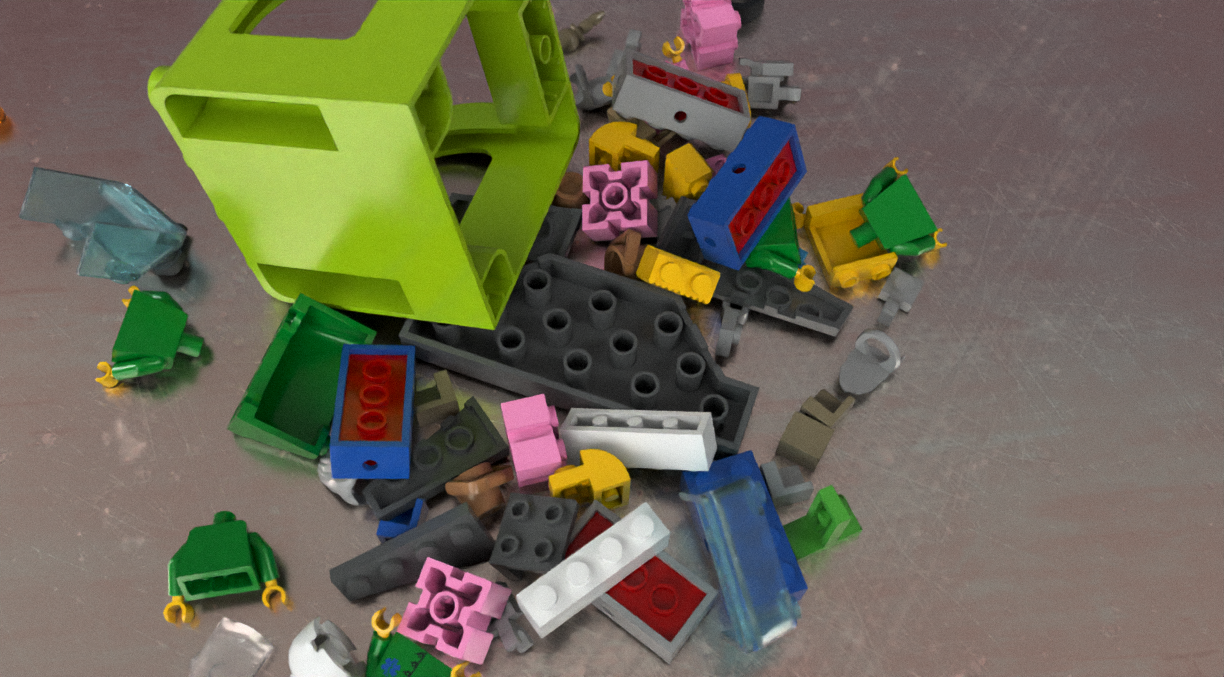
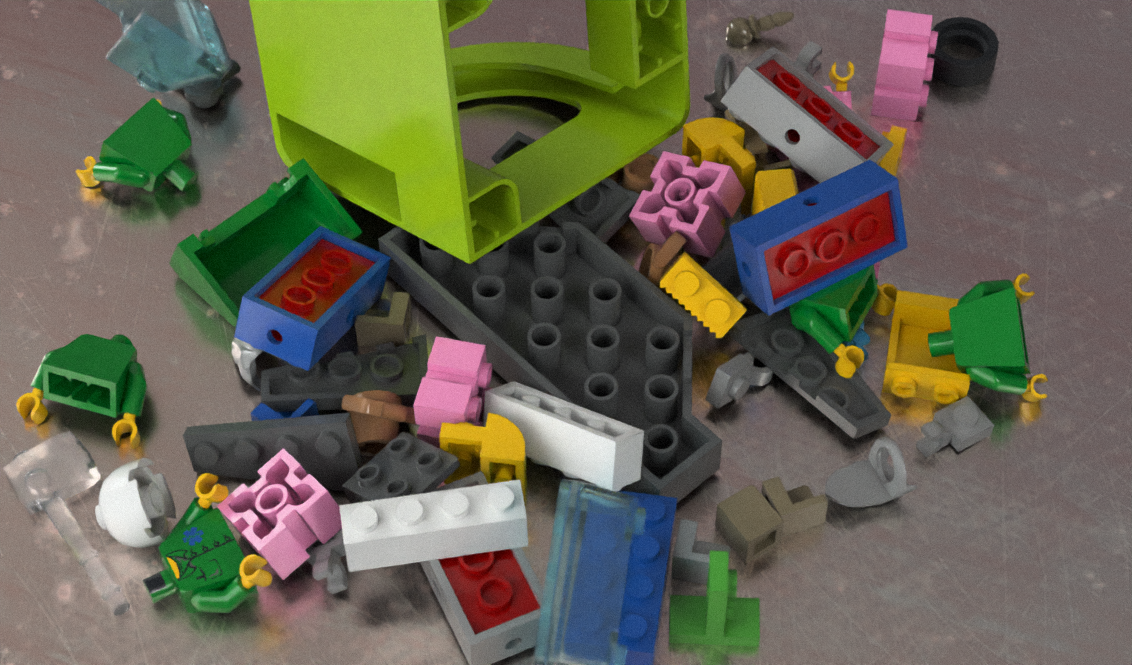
camera: 30 degrees right, 10 degrees down
light grey plate [739,58,794,84] -> none
light grey plate [747,75,802,109] -> none

